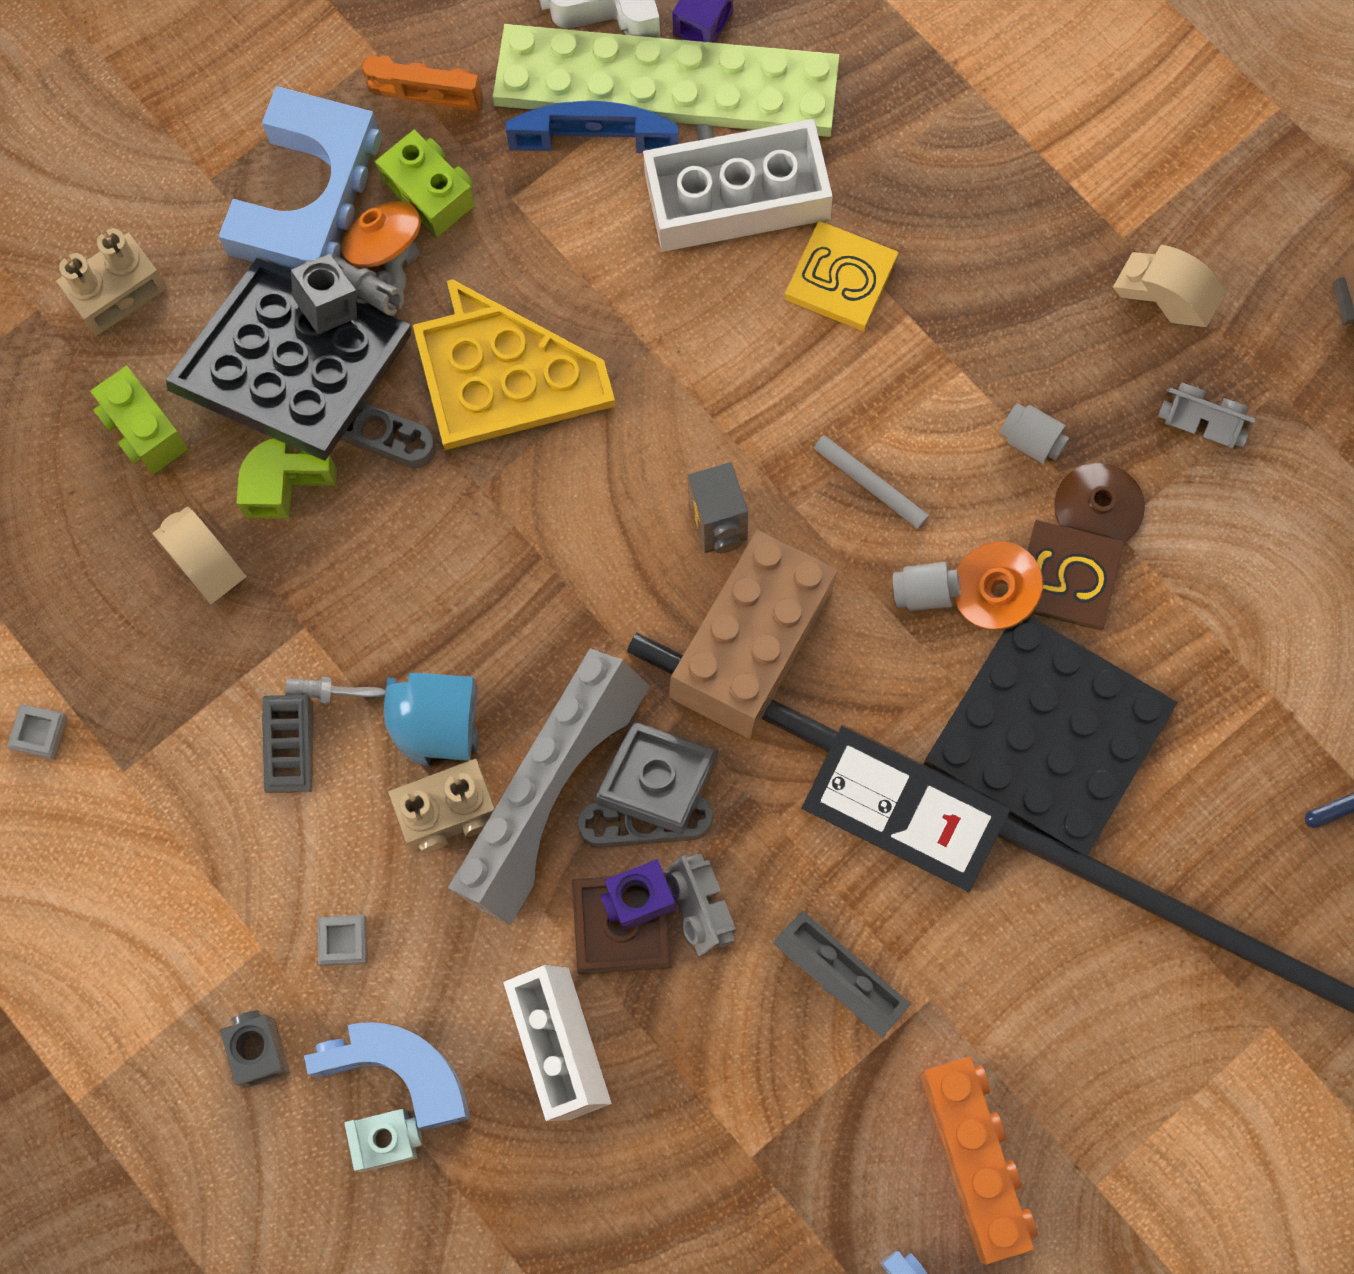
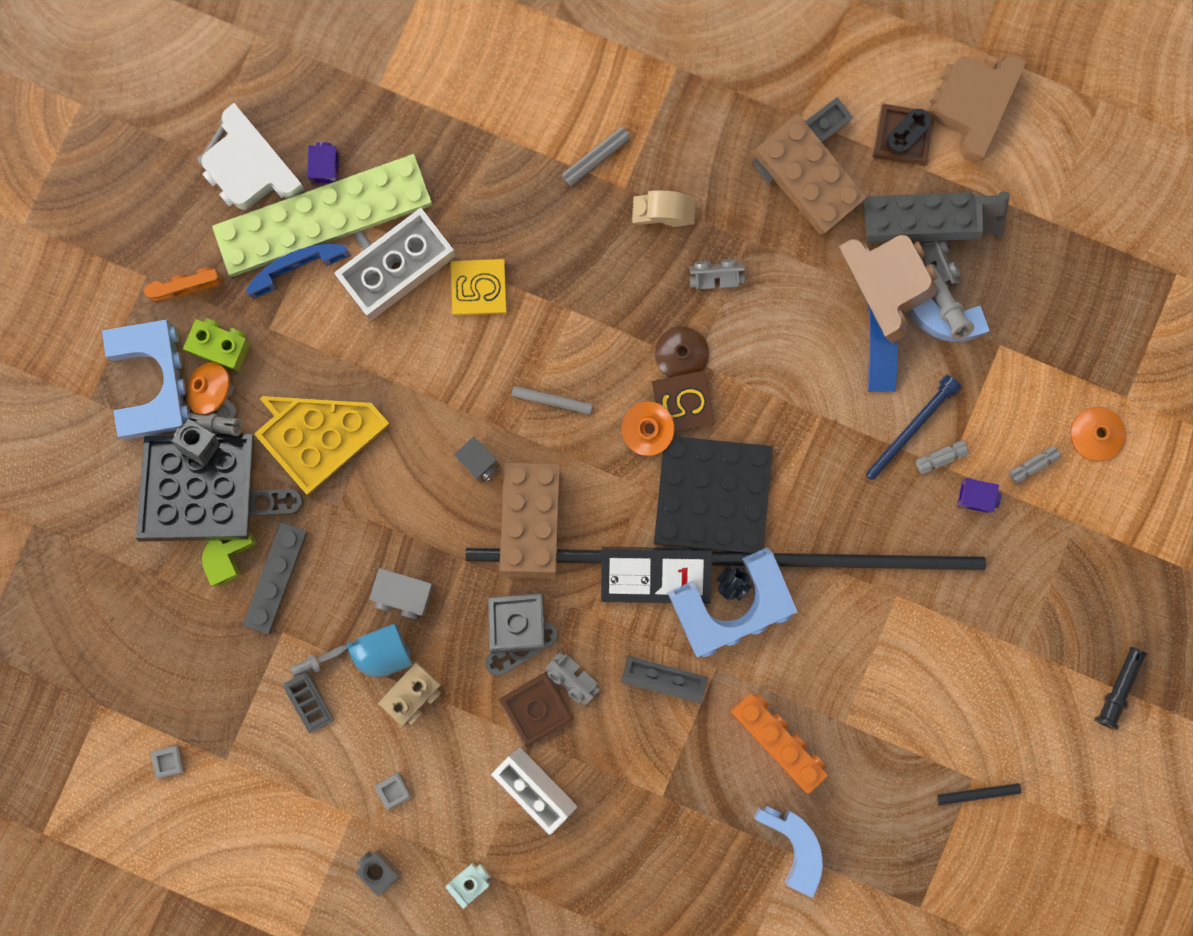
camera: 25 degrees left, 10 degrees up
tan brick [56,228,168,337] -> none
lime brick [90,365,189,475] -> none
tan brick [152,506,247,605] -> none
light blue arch [304,1022,471,1131] -> none
light grey arch [448,648,650,925] -> none
dark purple brick [600,859,676,931] -> none
light grey brick [893,561,961,612] -> none
light grey brick [999,403,1069,464] -> none
none -> dark grey plate [243,522,308,634]
none -> light grey brick [369,568,434,620]
none -> light grey axle [562,127,630,186]
none -> light blue arch [667,548,797,657]
none -> black gear [716,566,752,601]

